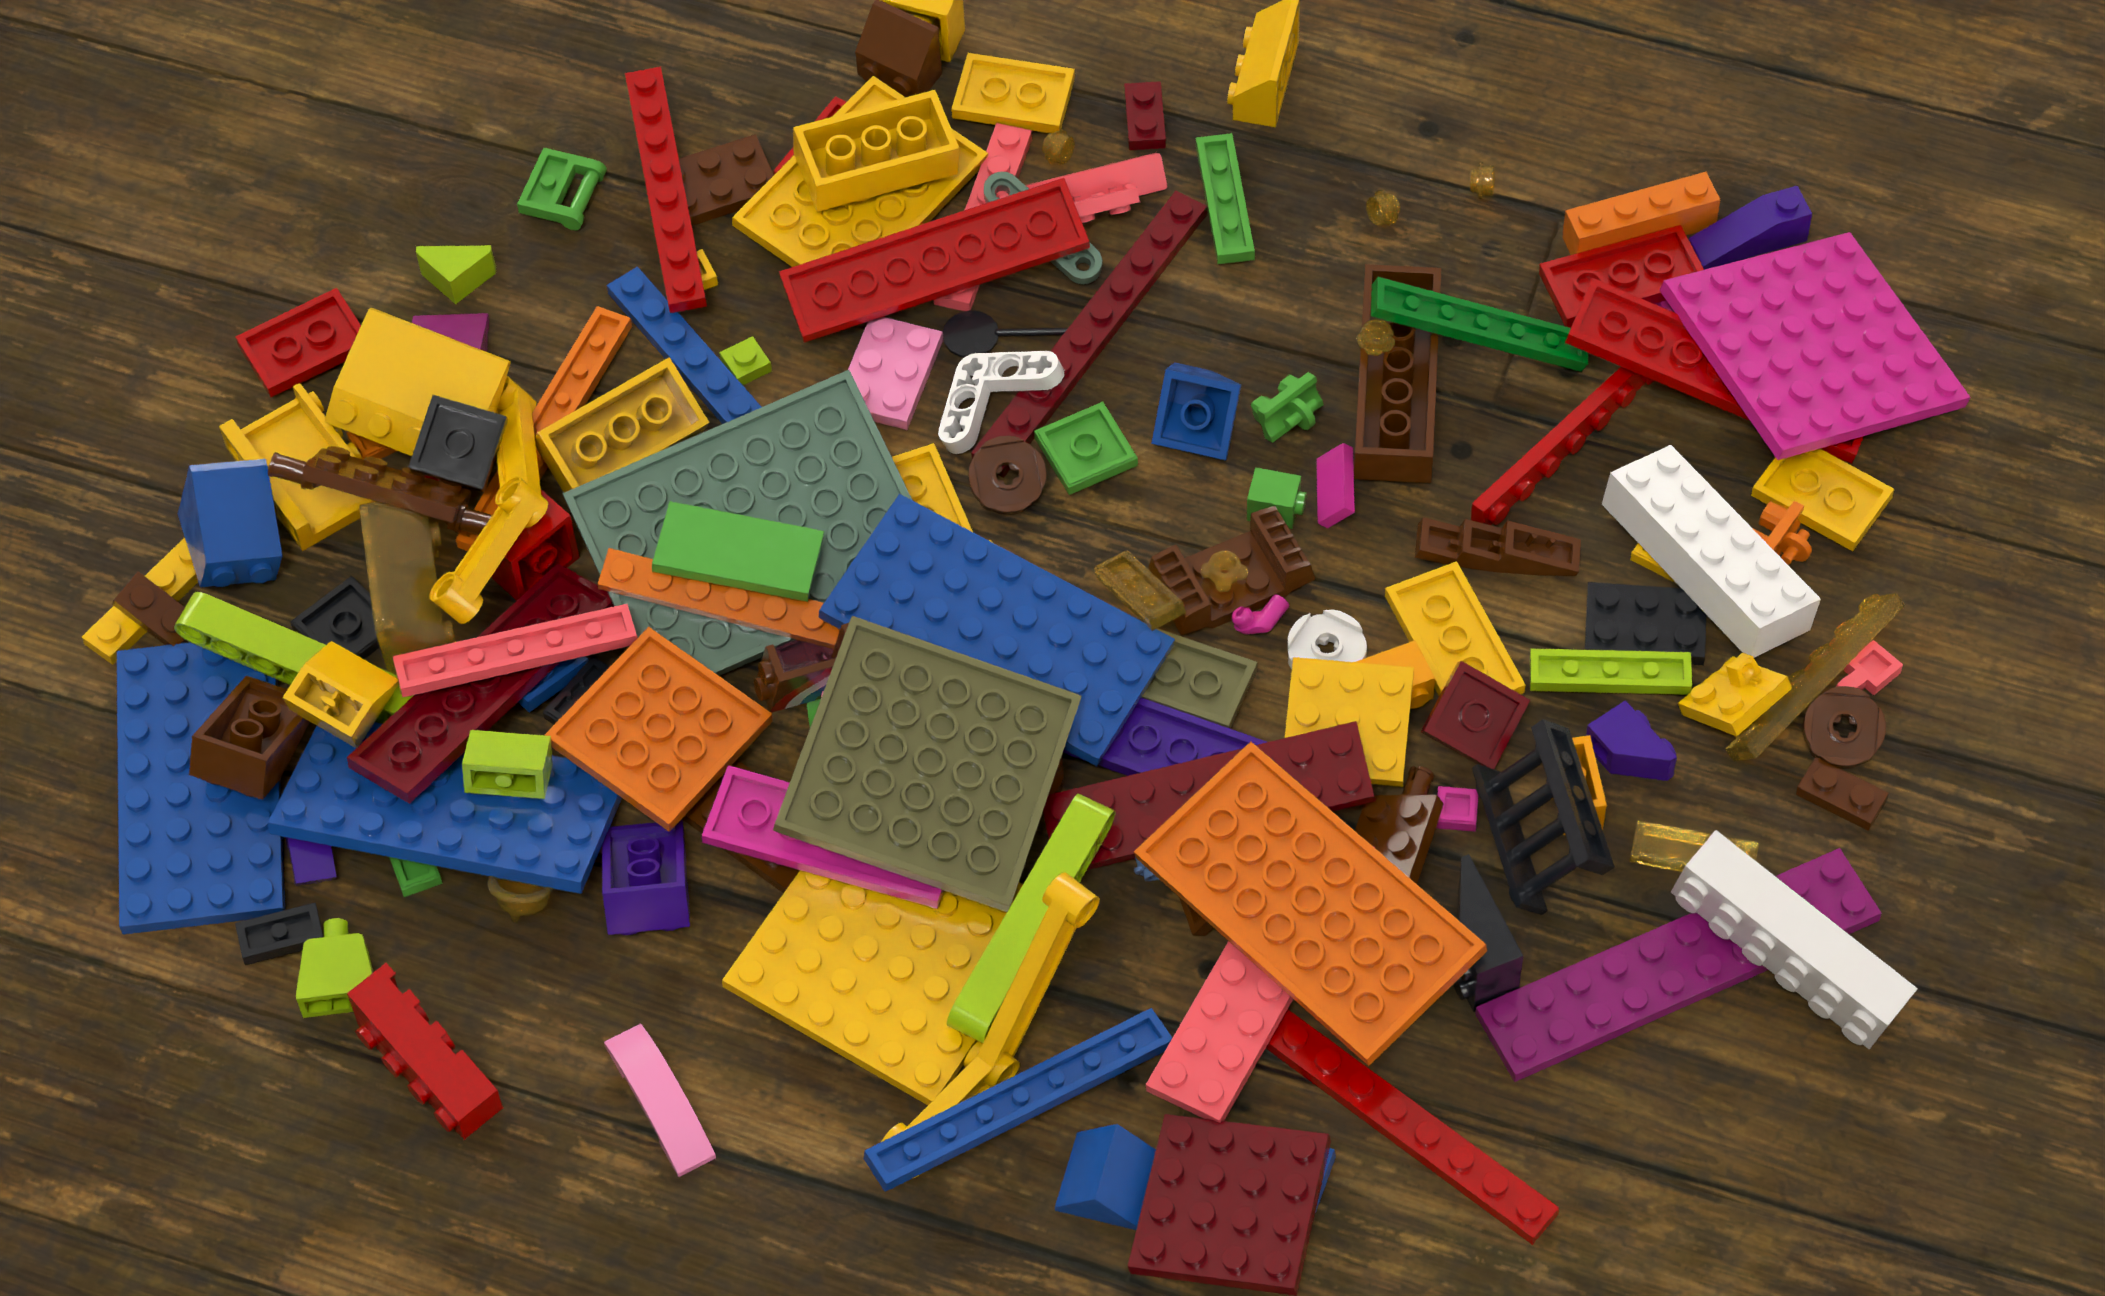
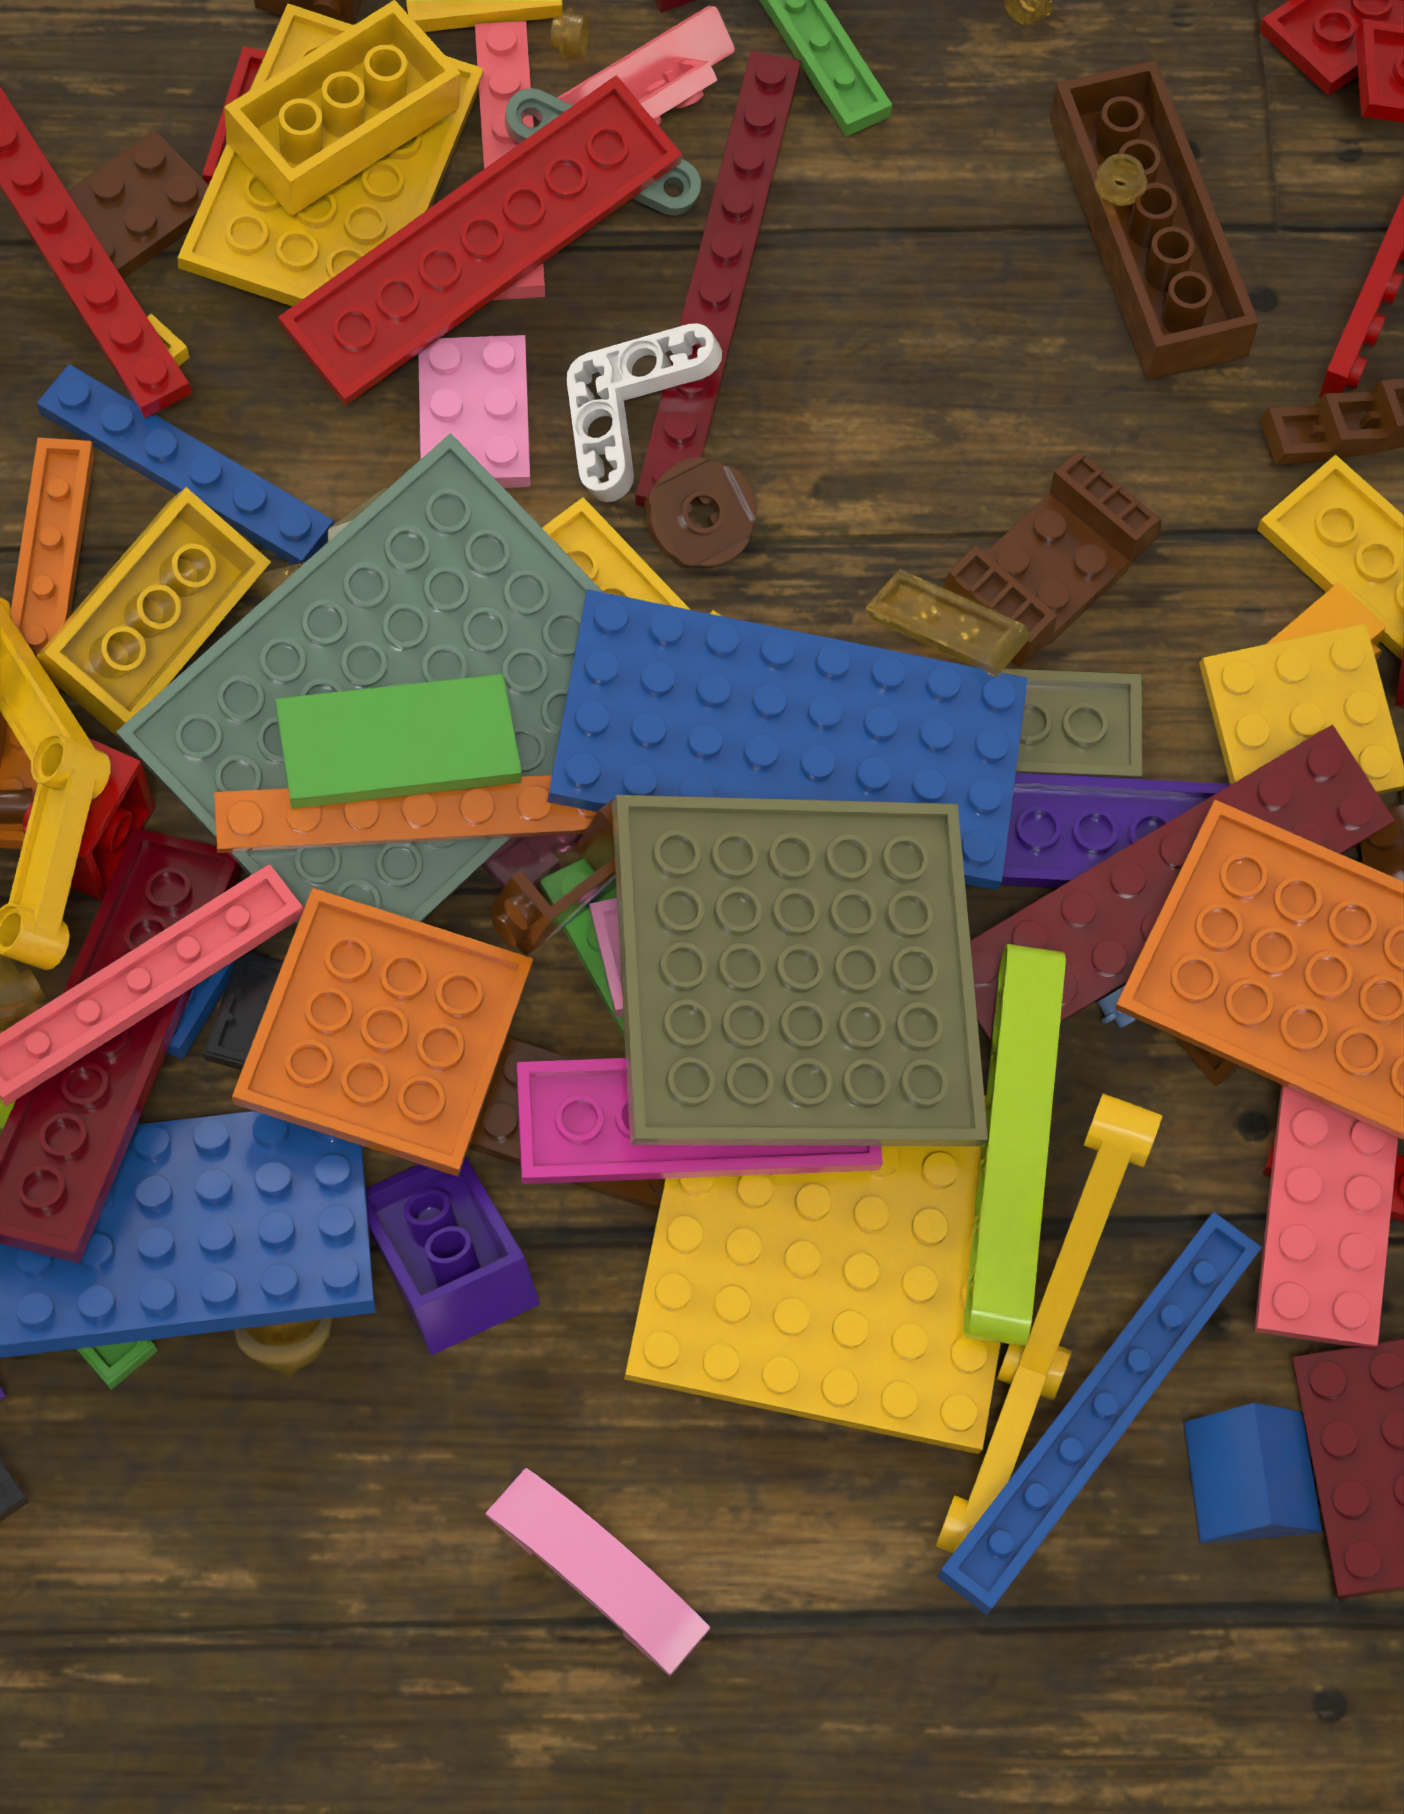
camera: 25 degrees left, 10 degrees up
lime torso [296,918,373,1018] -> none
red wedge [347,963,503,1140] -> none
lime brick [462,730,553,799] -> none
lime plate [719,336,772,385] -> none
black piece [943,310,1068,358] -> none
bright green plate [1034,402,1138,495] -> none
blue slope [1151,362,1241,460] -> none
clear yellow plate [1201,550,1248,592] -> none
dark pink arm [1231,594,1289,635] -> none
bright green brick [1247,467,1307,529] -> none
bright green hips [1251,372,1324,443] -> none
white plate [1288,610,1367,669] -> none
dark pink tile [1316,443,1355,528] -> none
green plate [1371,277,1588,372] -> none

